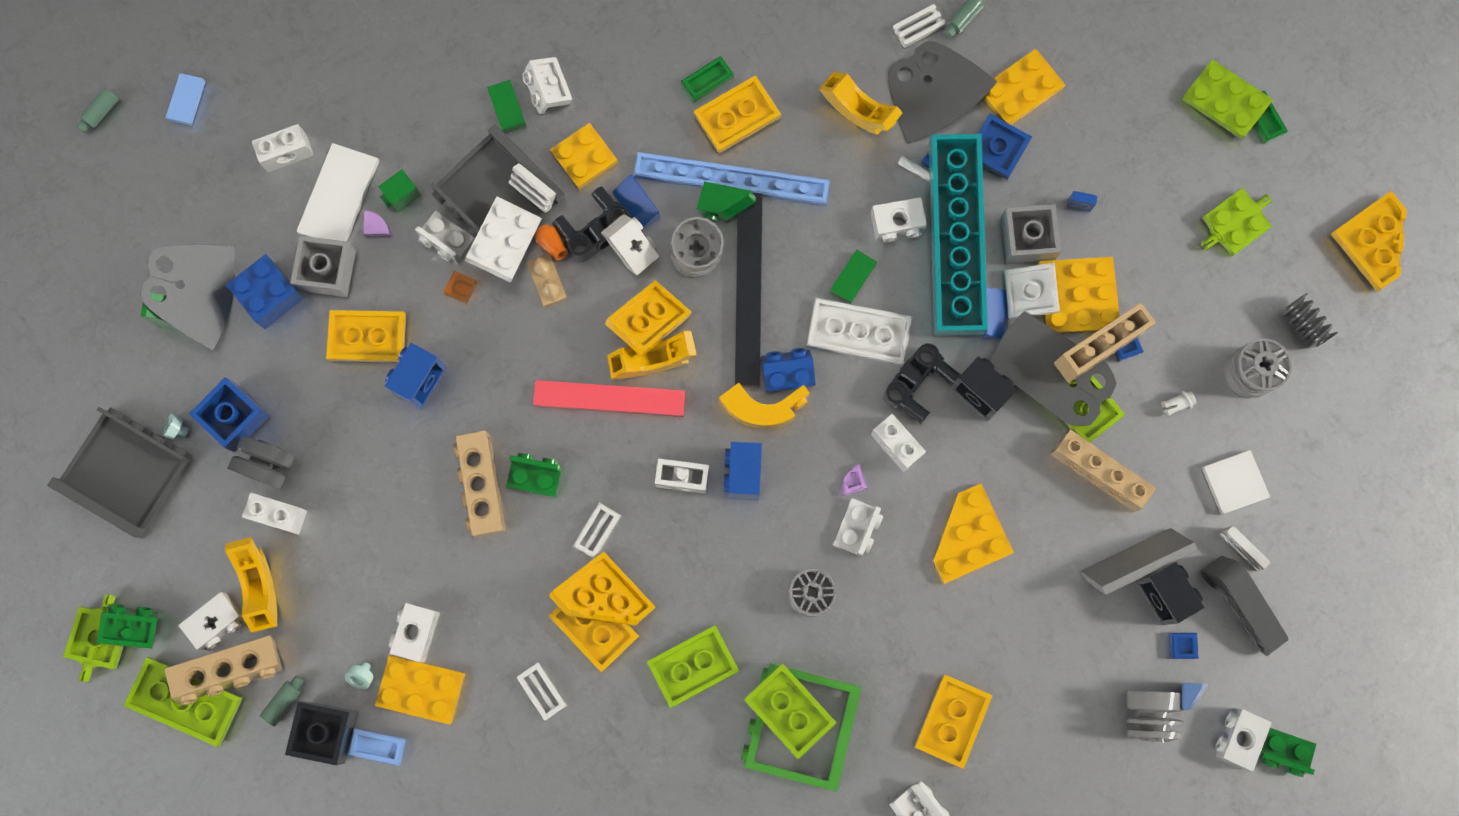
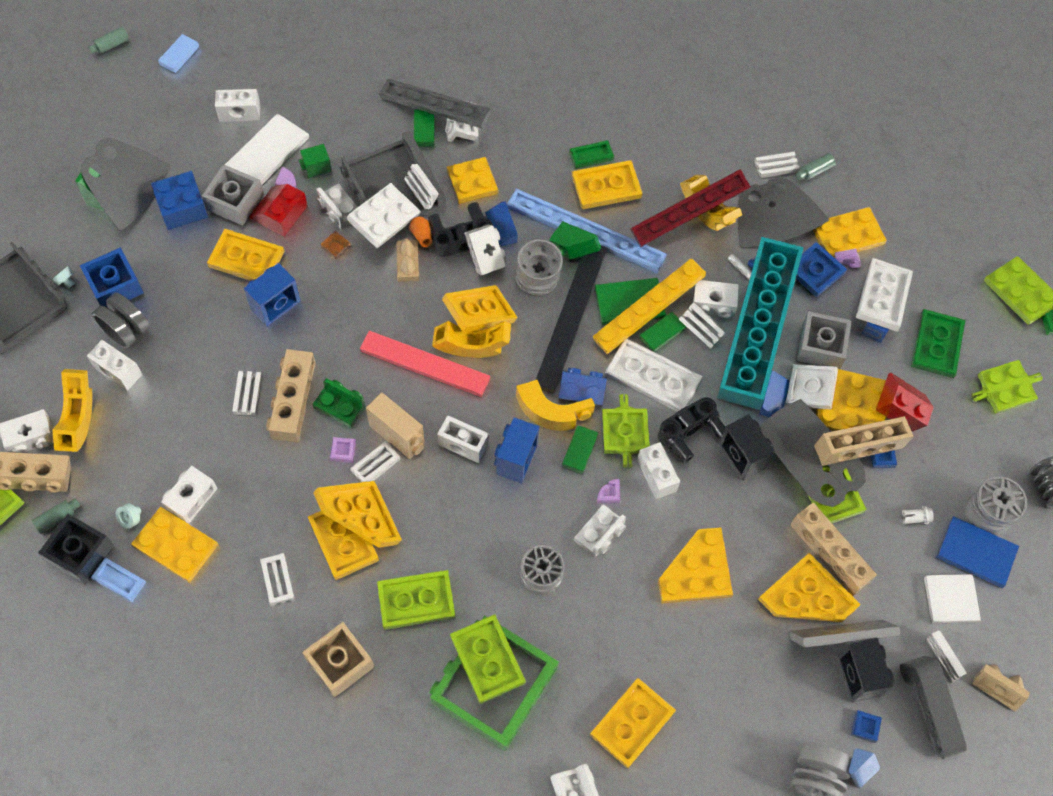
camera: 15 degrees right, 15 degrees down
none -> white tile [232,371,262,416]
none -> red slope [249,184,308,237]
none -> tan brick [302,622,374,698]
none -> lavender tile [330,437,356,463]
none -> tan brick [366,392,425,459]
none -> dark grey tile [379,78,492,129]
none -> green tile [562,425,599,474]
none -> yellow plate [593,258,706,354]
none -> green tile [595,277,666,326]
none -> lime plate [602,394,650,468]
none -> dark red plate [630,169,751,248]
none -> white tile [679,303,726,348]
none -> yellow plate [758,553,861,622]
none -> lavender tile [835,249,861,268]
none -> white tile [856,258,913,332]
none -> red slope [876,373,934,432]
none -> green tile [911,309,966,378]
none -> blue tile [936,516,1019,588]
none -> tan tile [971,664,1030,711]

